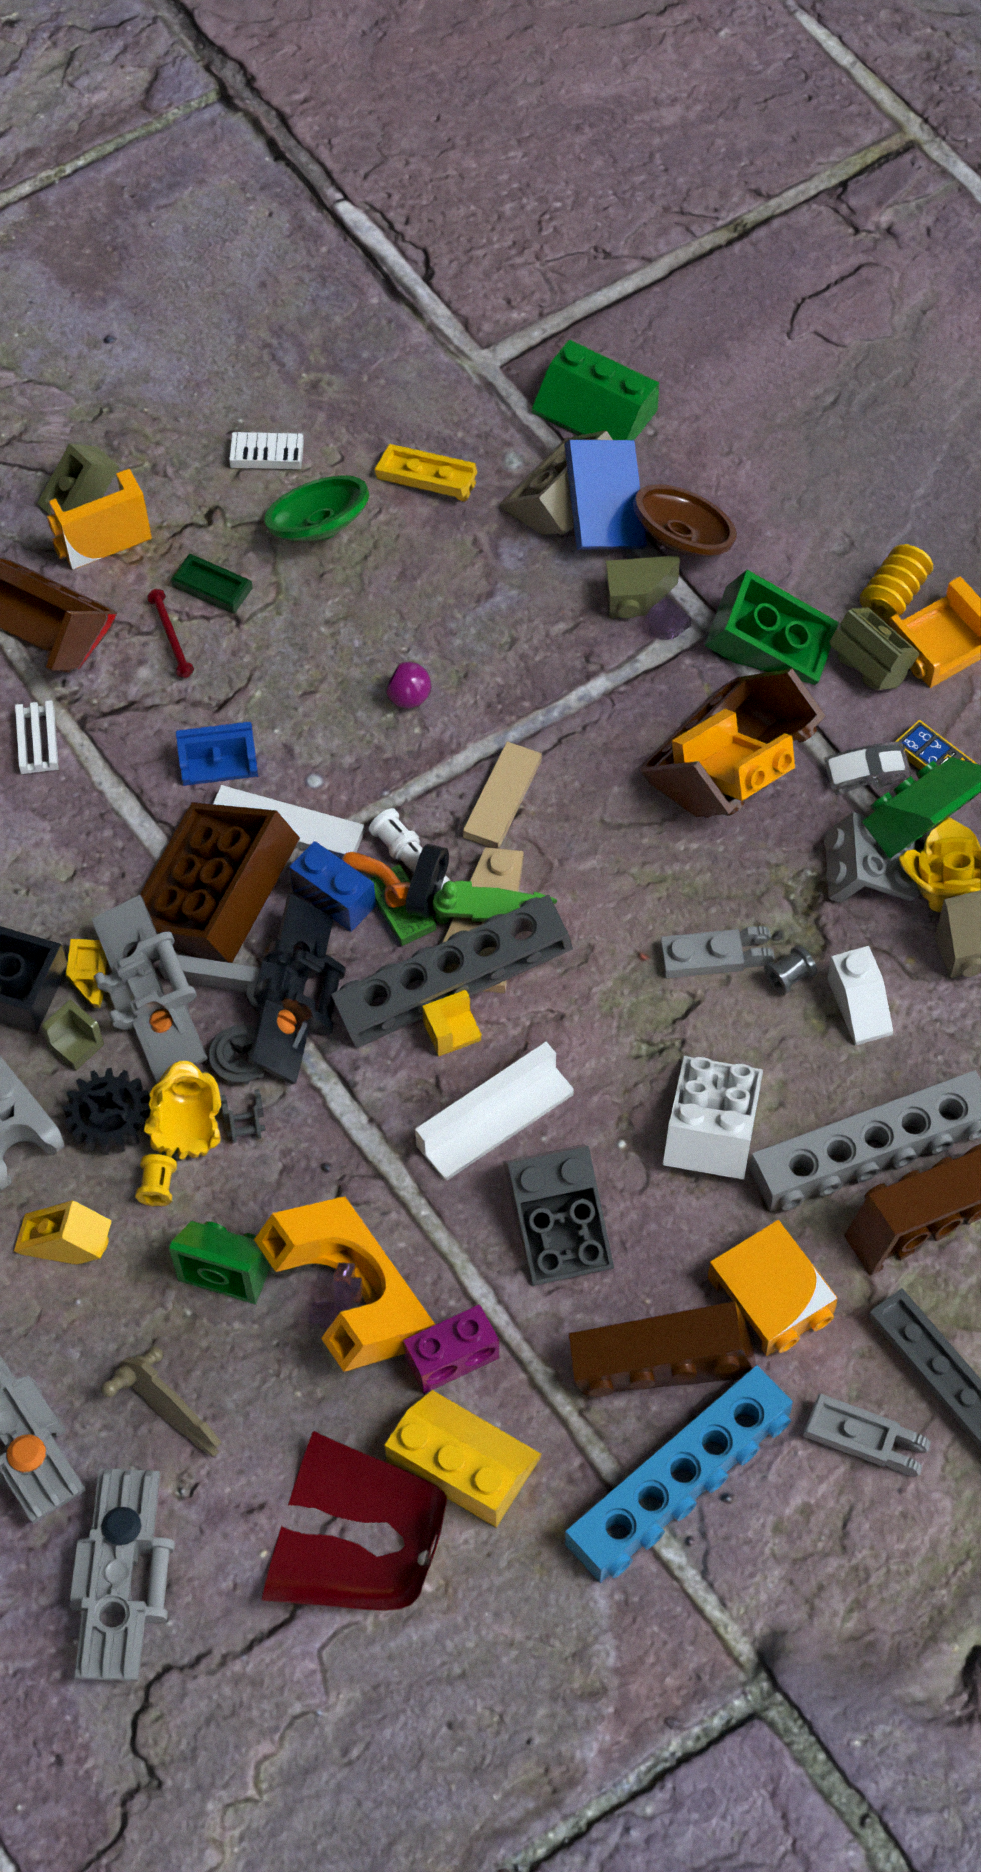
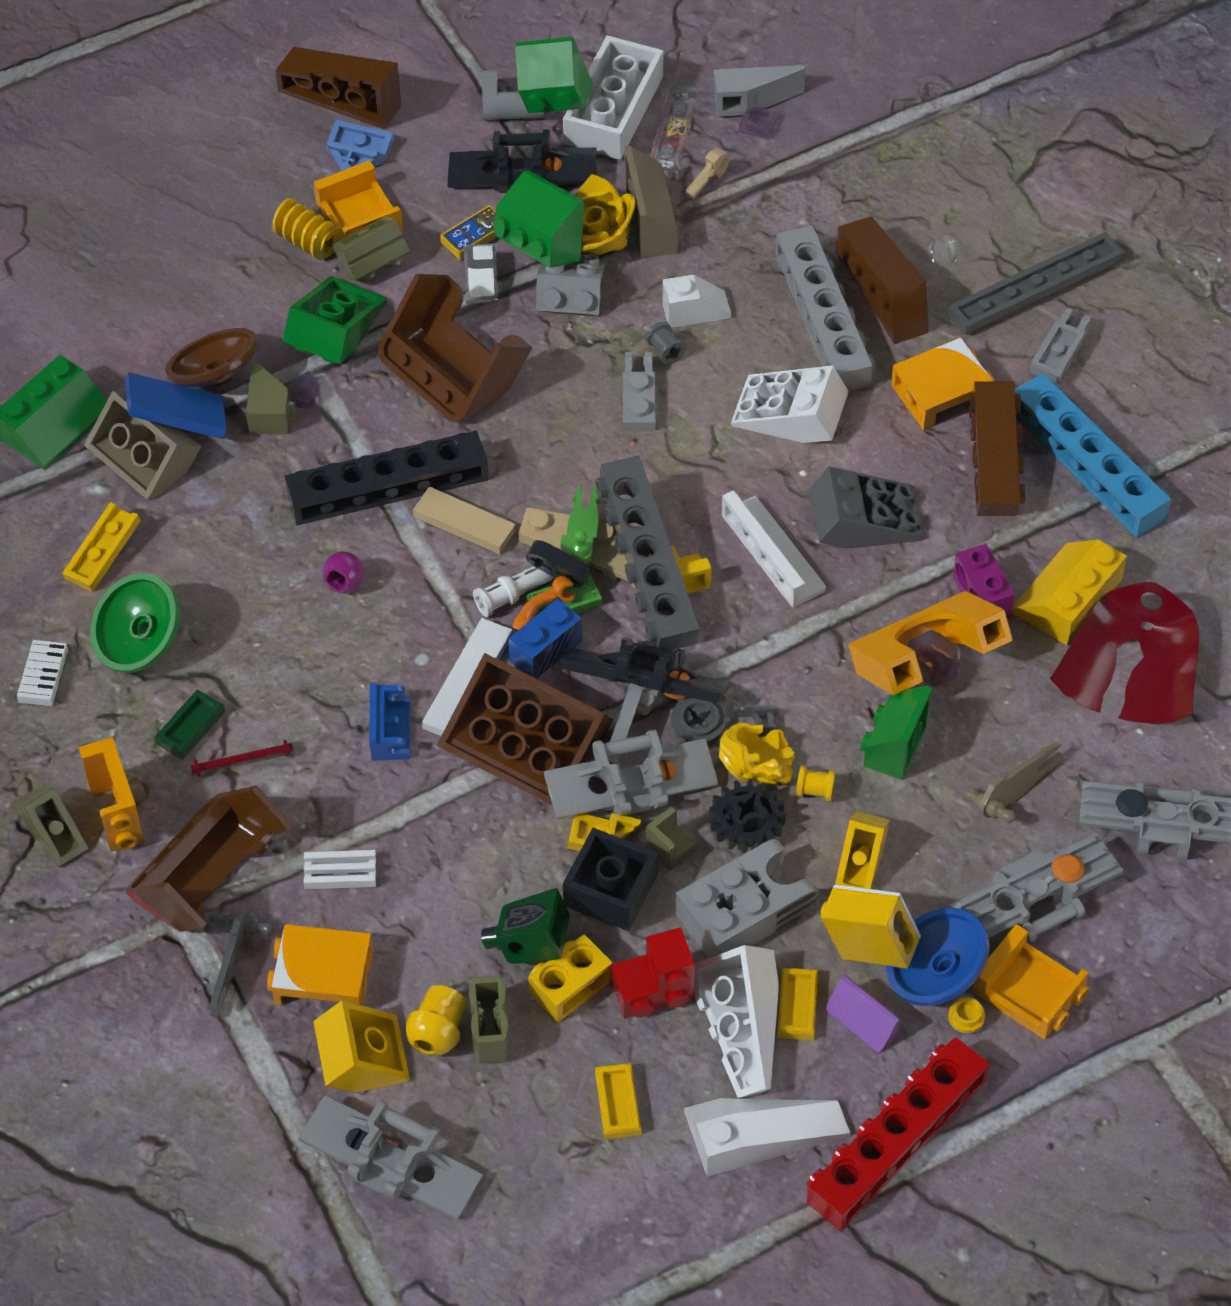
camera: 85 degrees left, 5 degrees down
light orange panel [672,709,795,801] -> none
none -> black brick [284,430,488,526]

